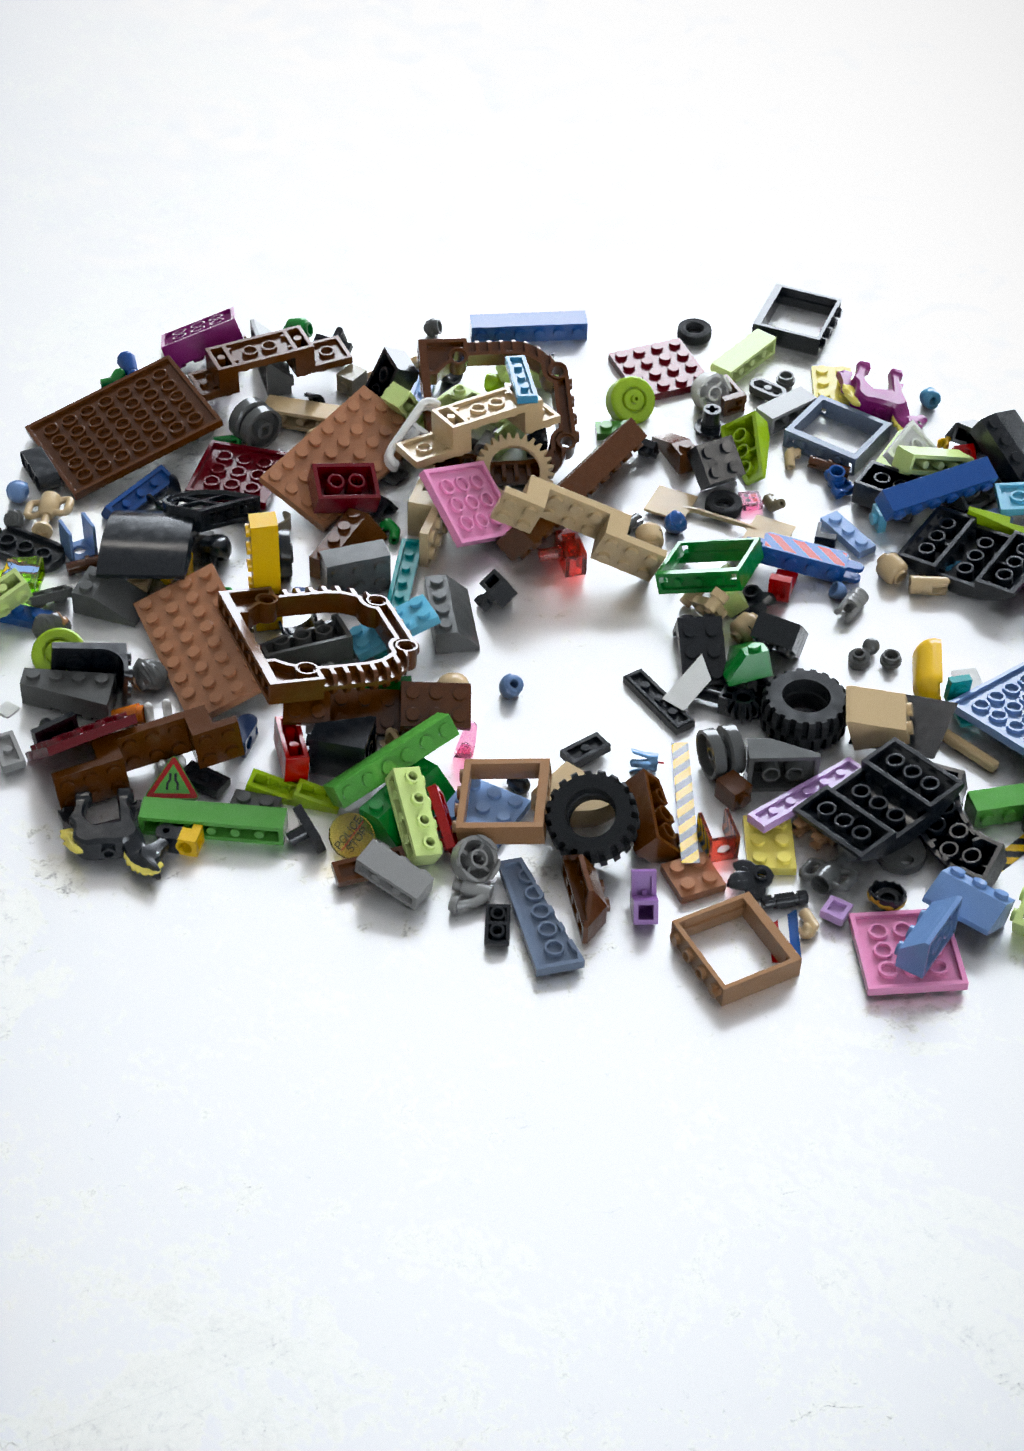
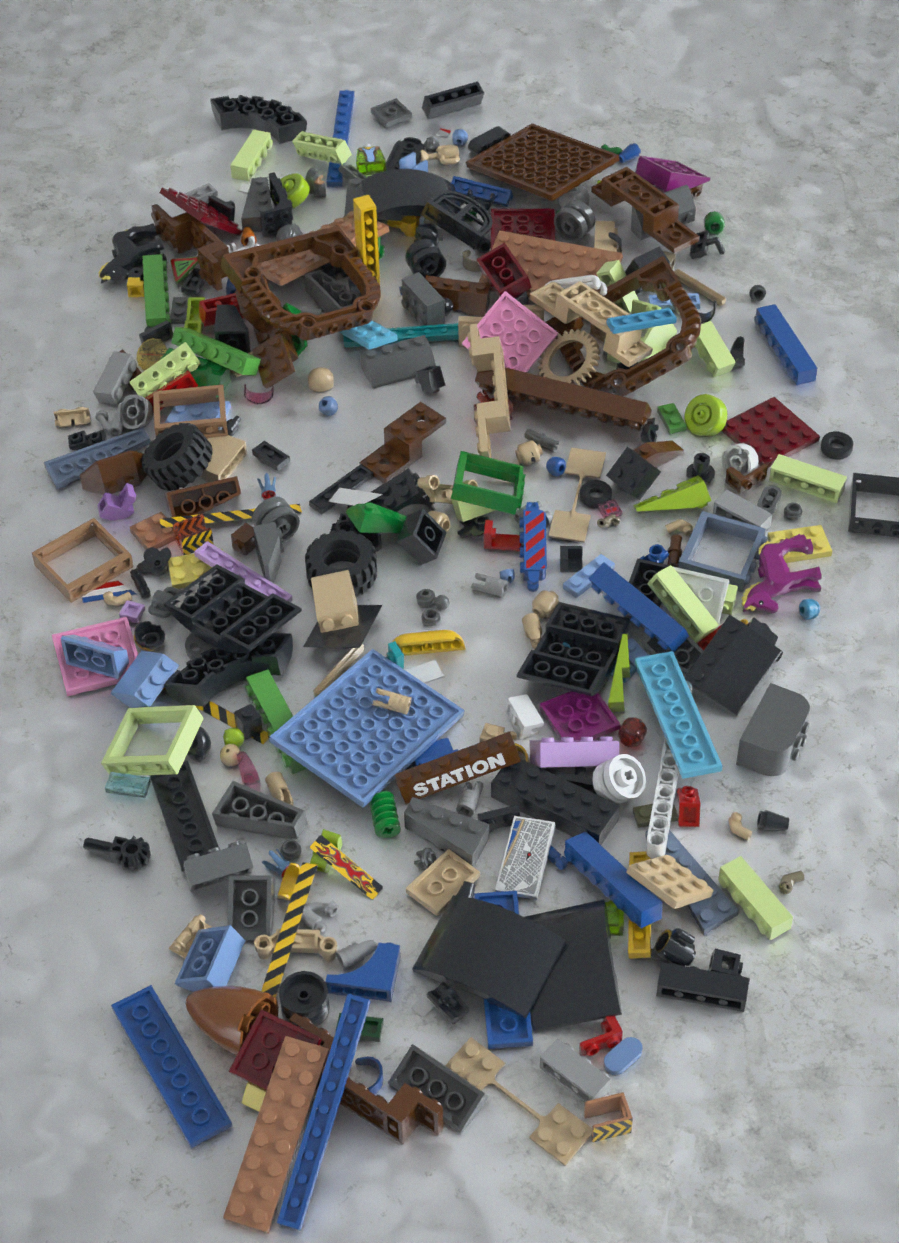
camera: 80 degrees right, 5 degrees up
none -> tan hinge [53,407,91,428]
none -> reddish brown bracket [359,402,446,483]

